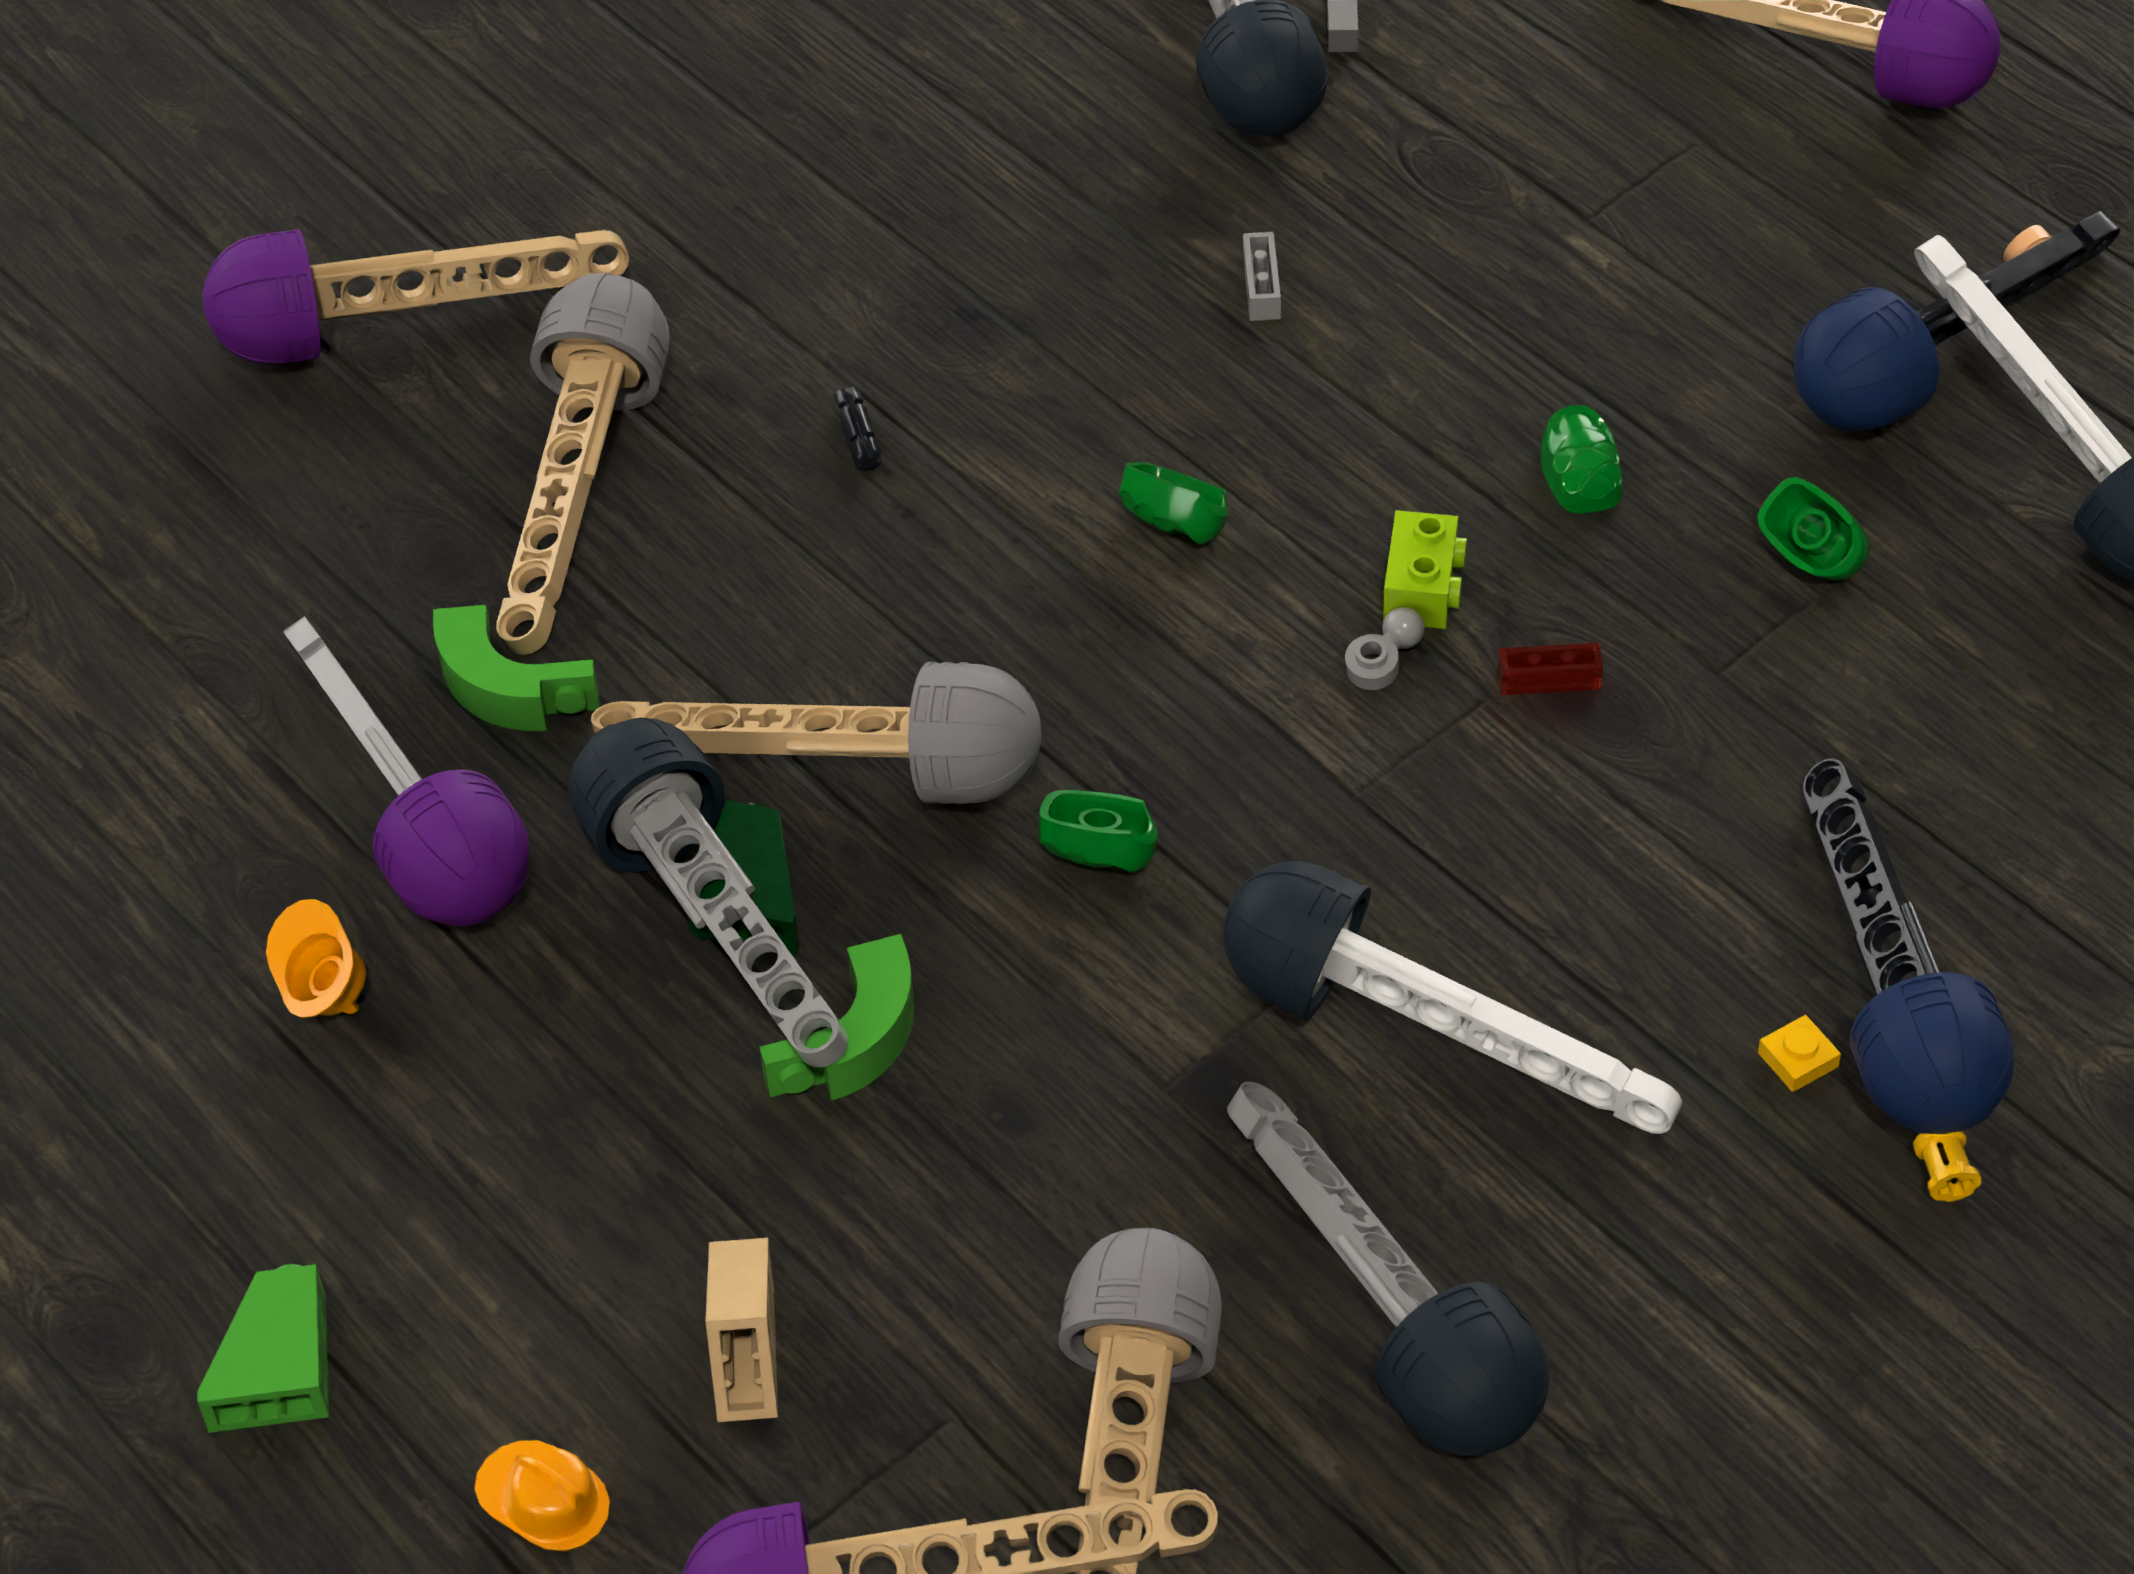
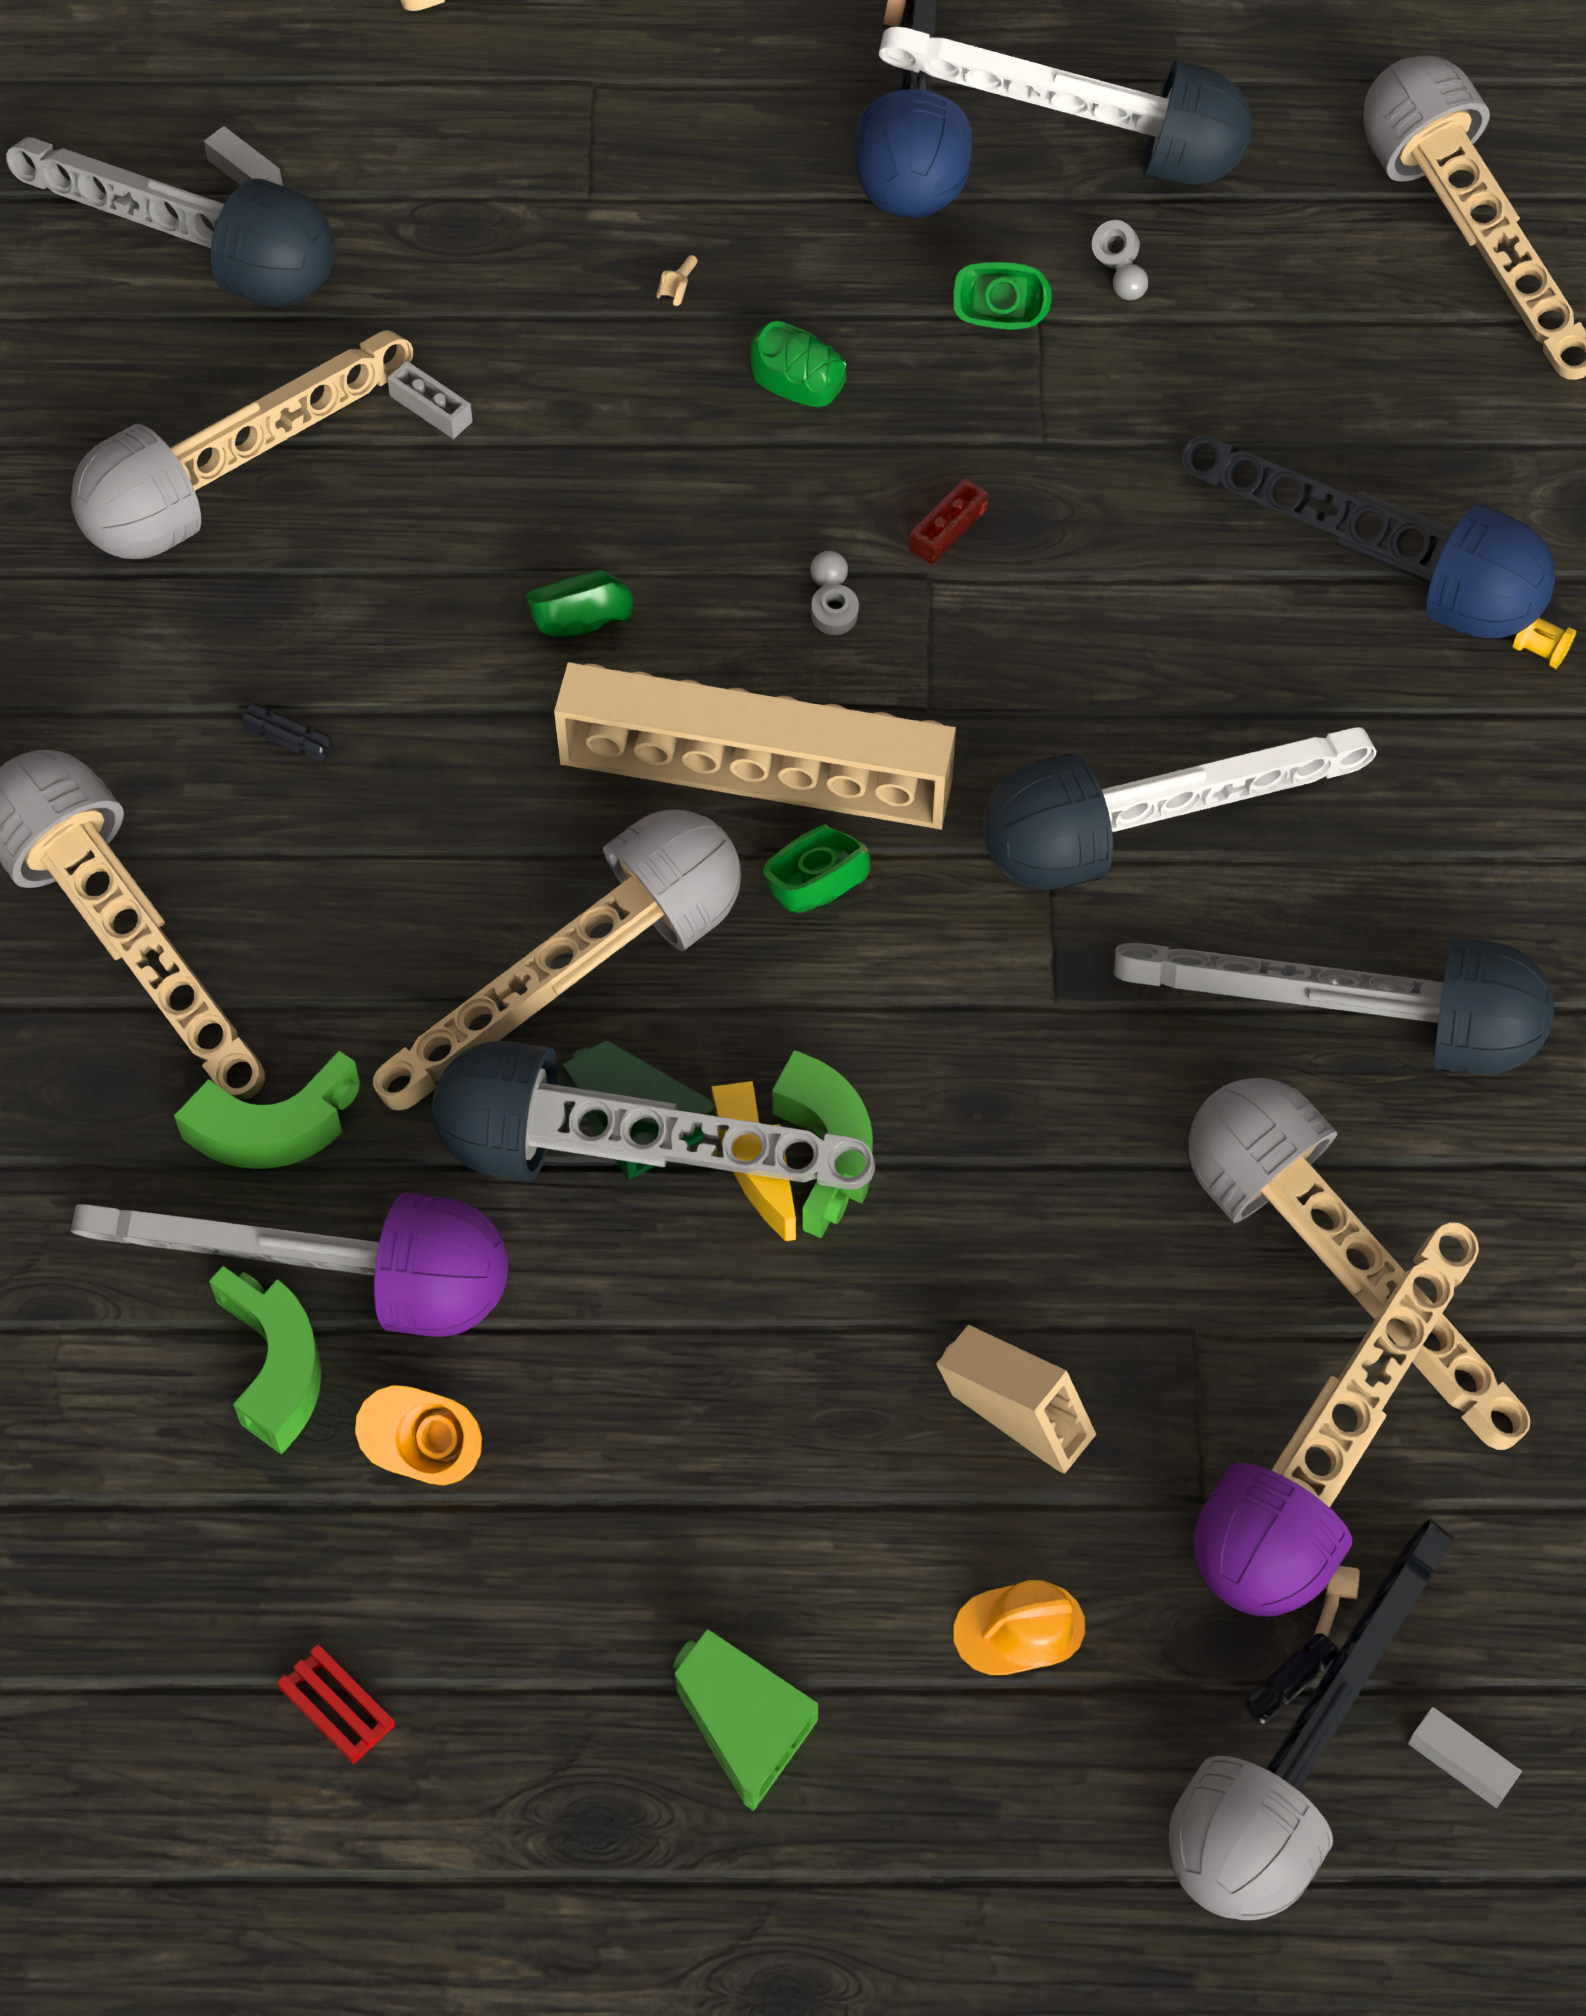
camera: 50 degrees left, 10 degrees up
lime brick [1383,510,1467,629] -> none
yellow plate [1758,1015,1841,1092] -> none
none -> piece [71,330,413,559]
none -> bright green arch [209,1266,321,1455]
none -> red tile [276,1644,395,1765]
none -> tan brick [554,662,956,830]
none -> tan hand [656,255,698,306]
none -> yellow slope [712,1081,796,1241]
none -> light grey plate [1092,220,1148,300]

